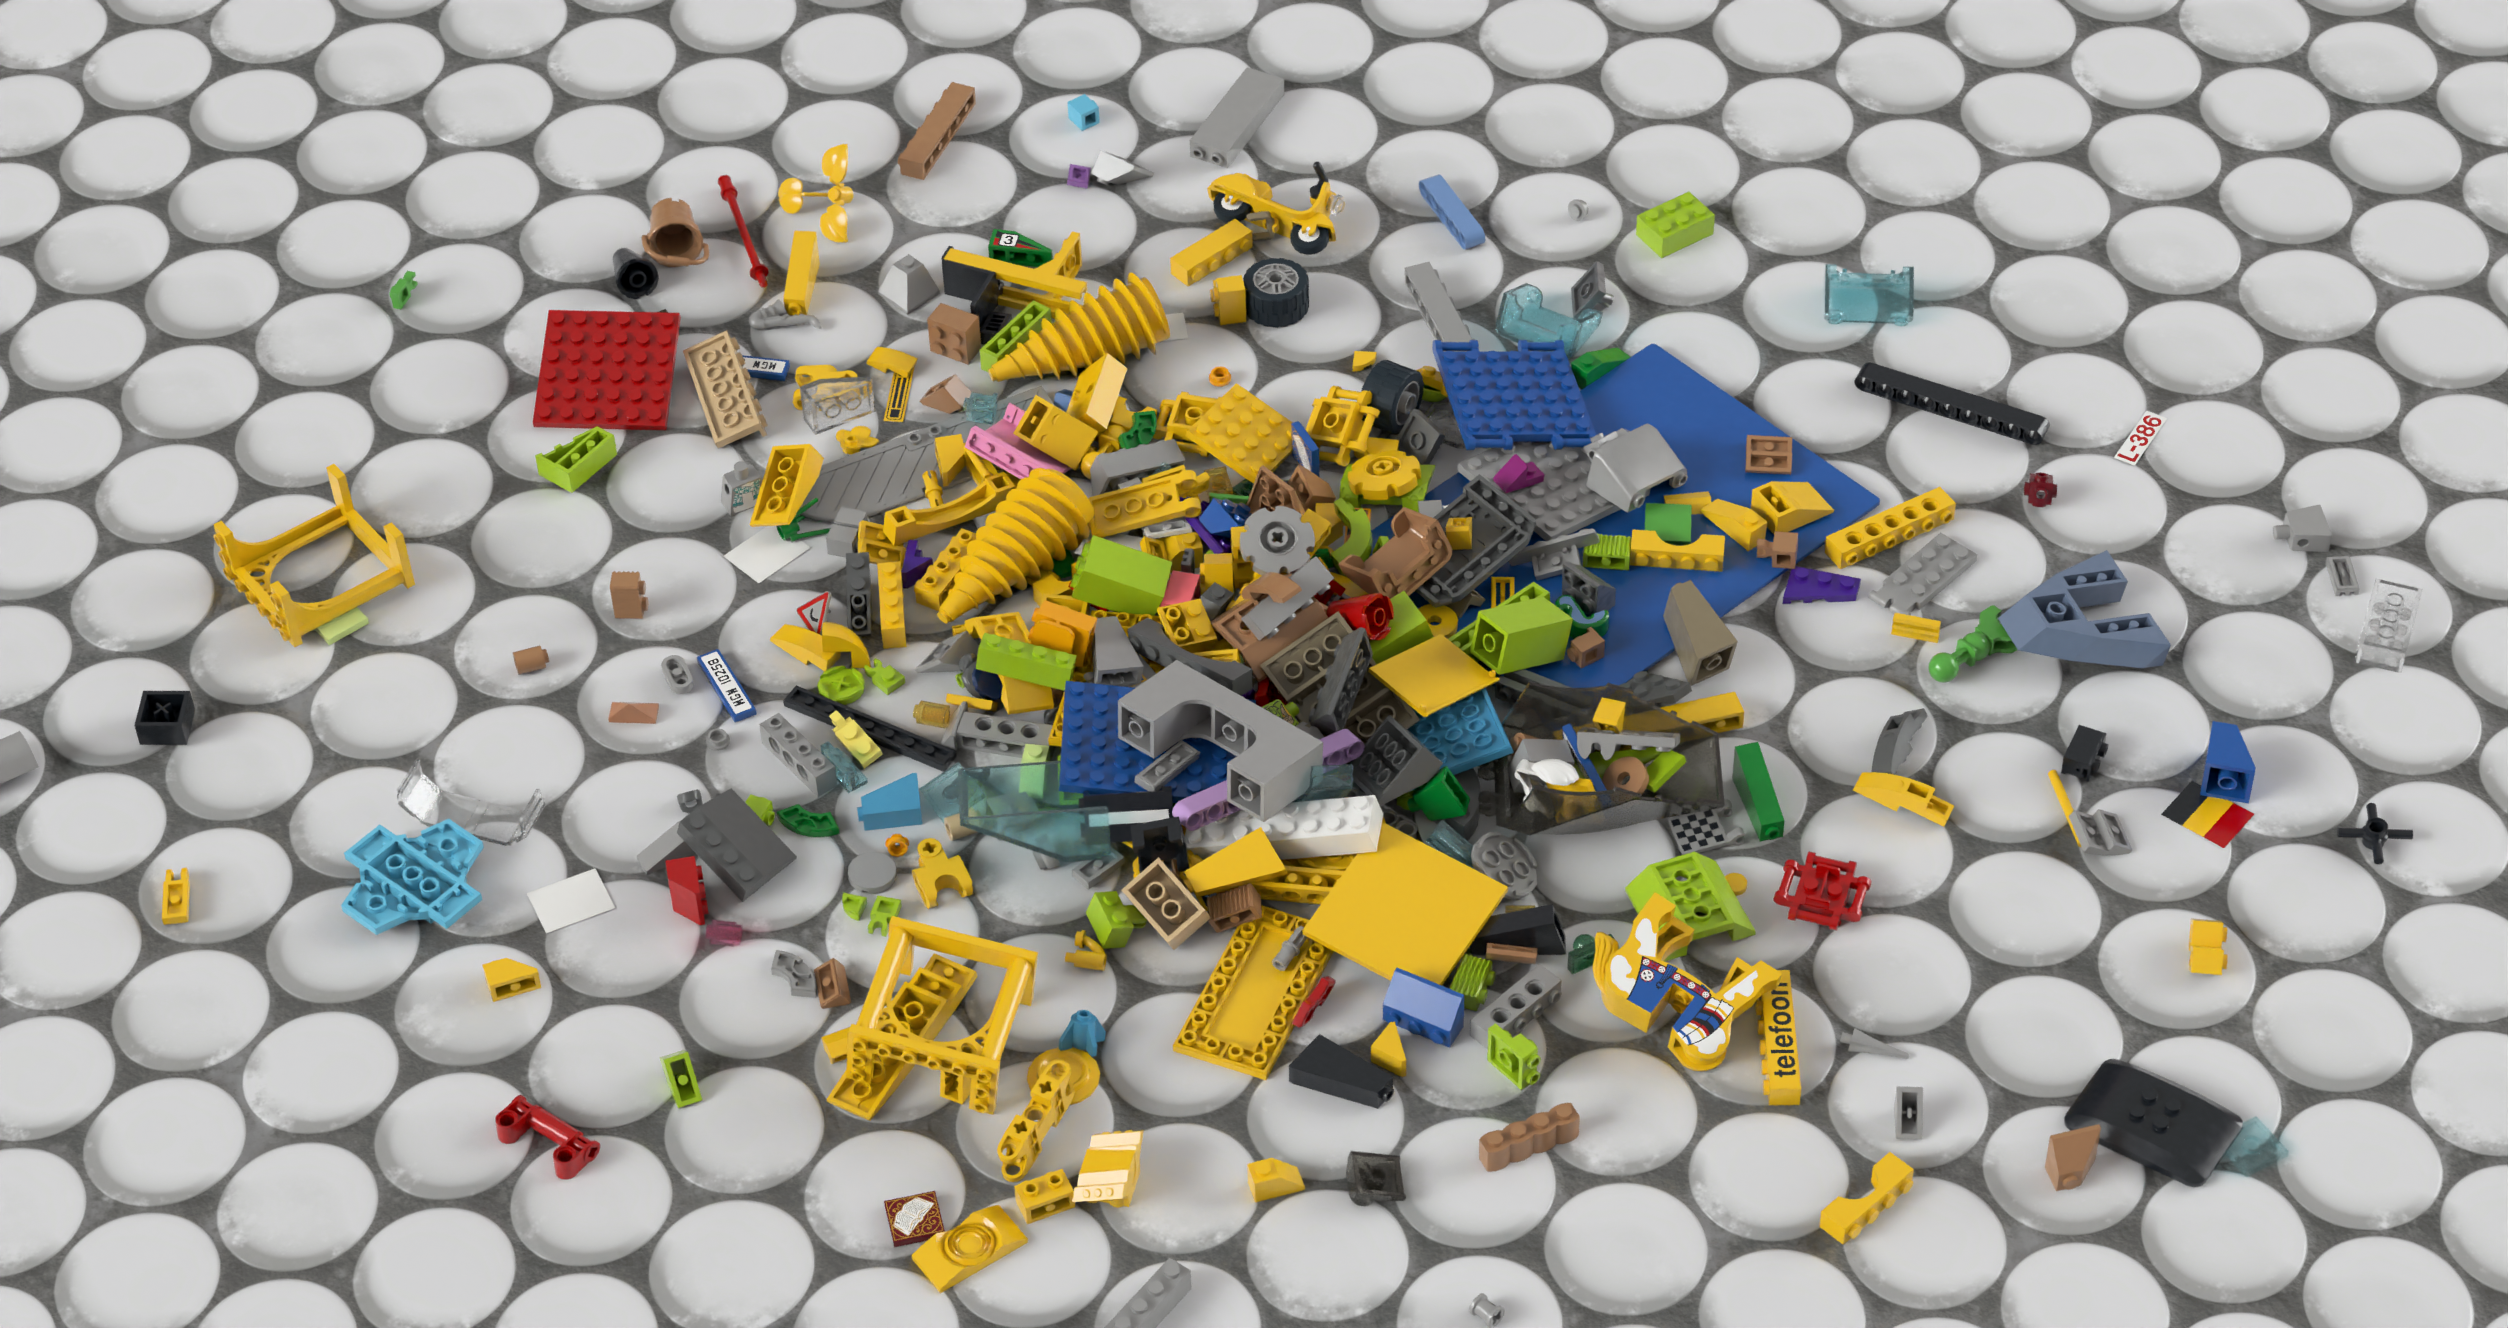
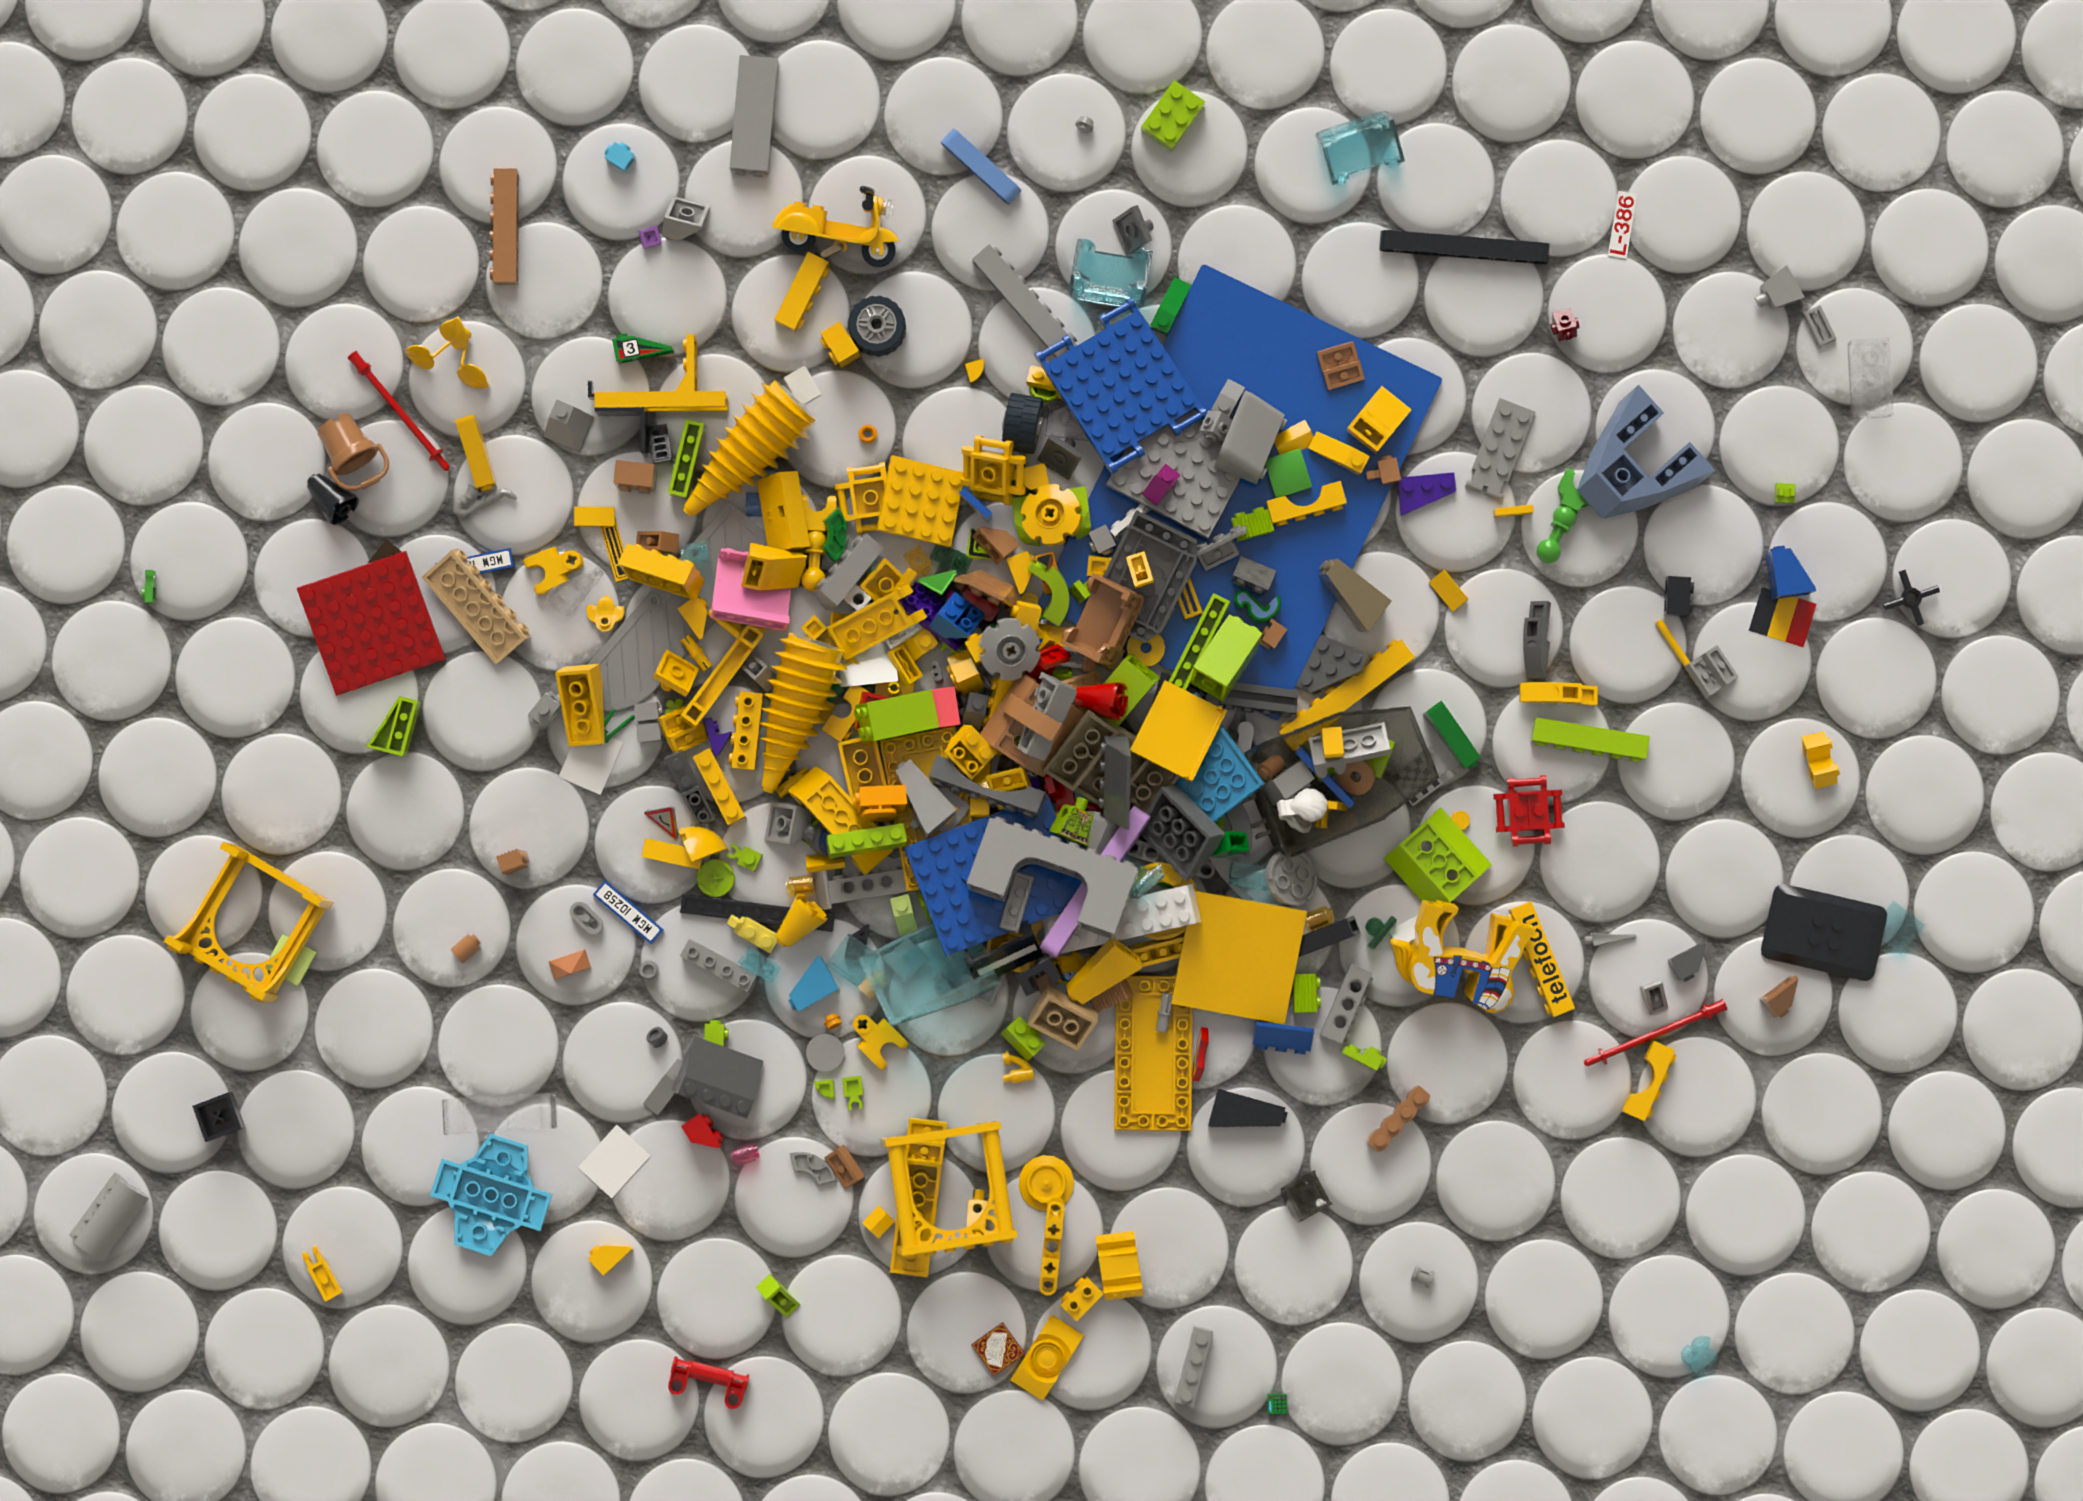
camera: 20 degrees left, 40 degrees up
green tile [776,804,840,837] -> none
dark azure brick [1059,1010,1106,1057] -> none
yellow slope [1247,1158,1305,1203] -> none
yellow slope [1371,1022,1406,1077] -> none
medium nougat slope [1486,943,1537,965] -> none
yellow brick [1824,487,1956,569] -> none
none -> yellow brick [617,544,705,601]
none -> yellow tile [652,649,699,697]
none -> yellow cone [776,894,828,947]
none -> yellow slope [1428,570,1468,612]
none -> lime brick [1530,717,1650,763]
none -> red bar [1584,999,1728,1067]
none -> dark grey slope [1668,942,1706,982]
none -> lime tile [1774,483,1796,504]

